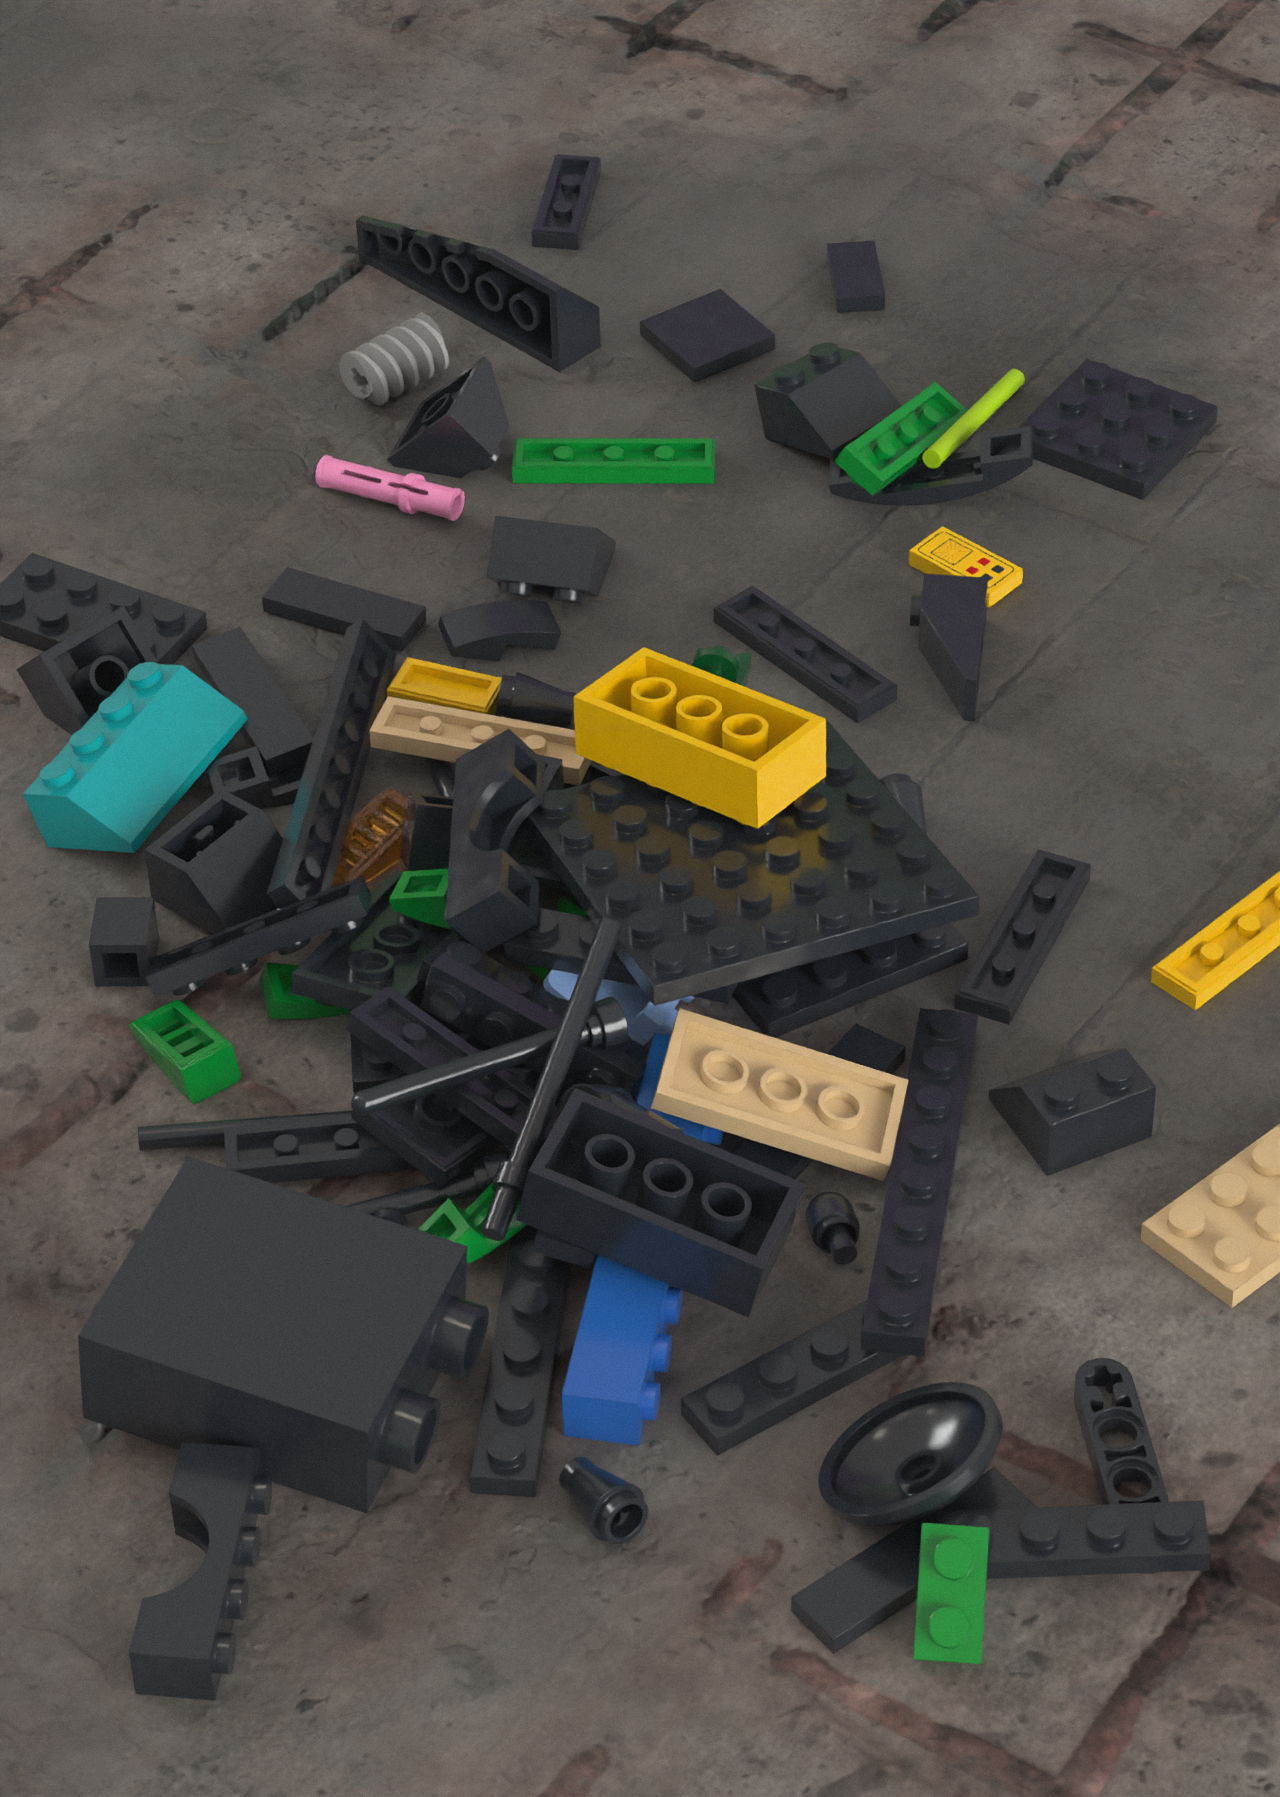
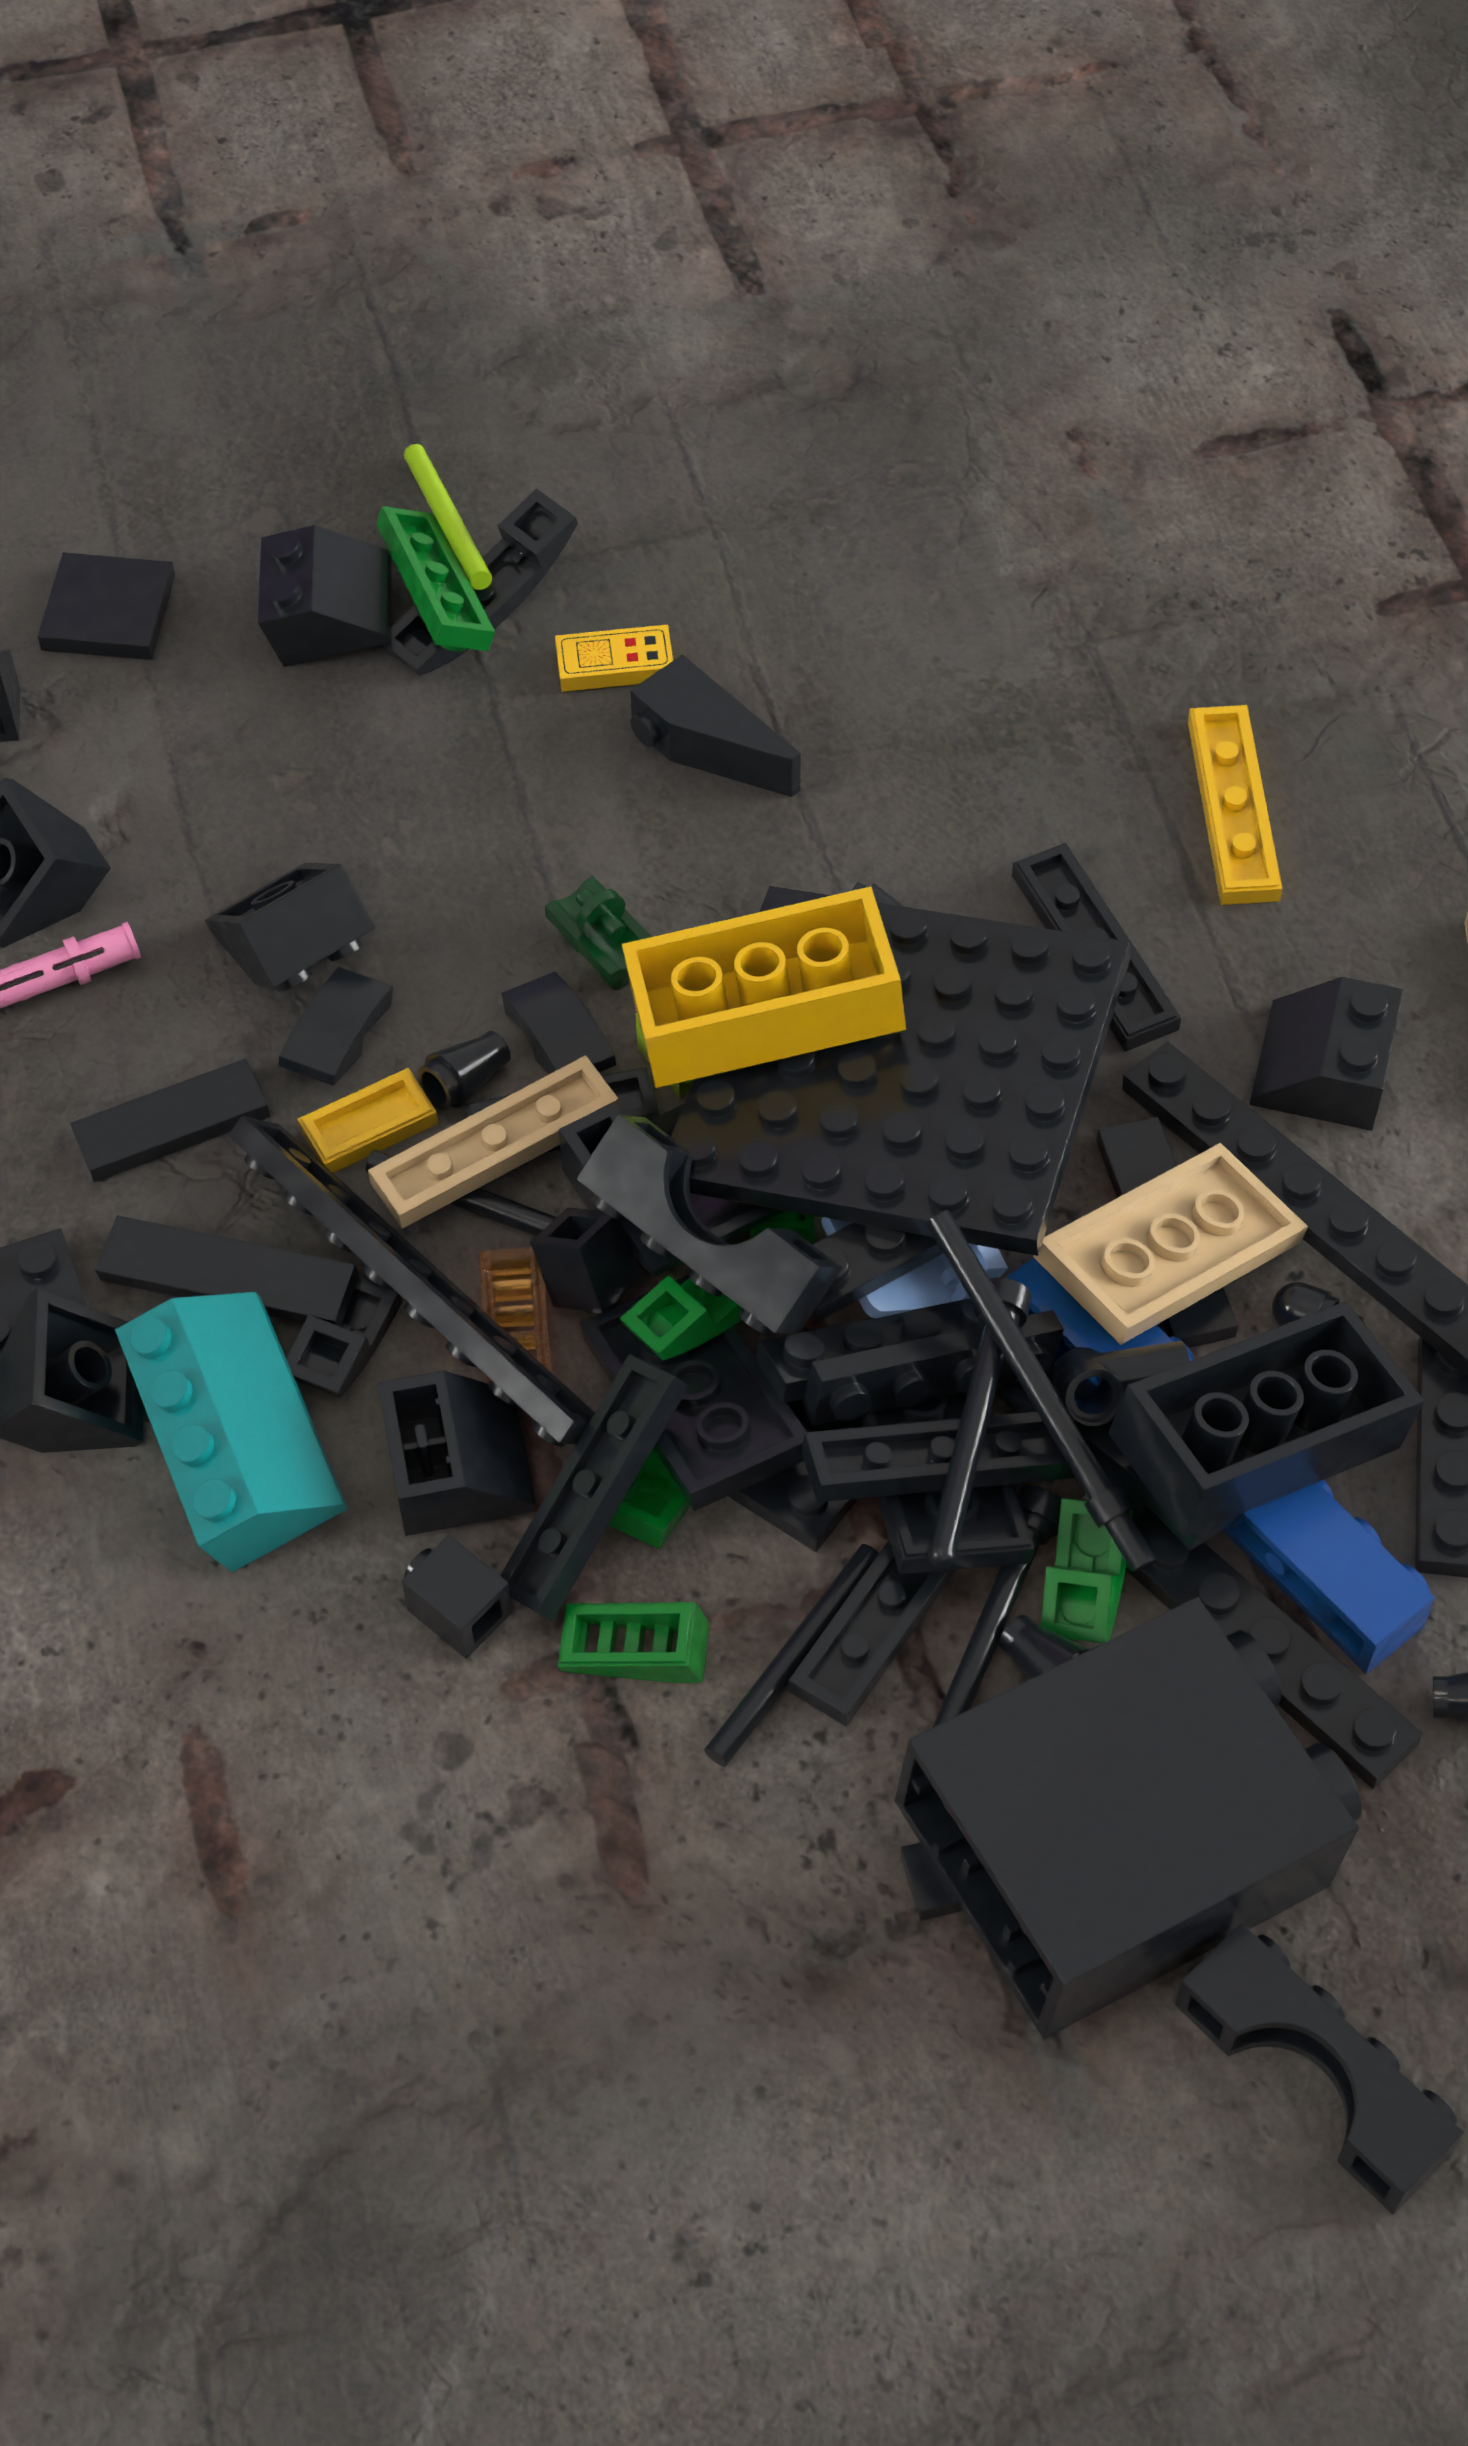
camera: 50 degrees left, 15 degrees up
green tile [512,438,715,484] -> none
black tile [714,585,897,723] -> none
black tile [827,241,885,313] -> none
black plate [1018,359,1218,500] -> none

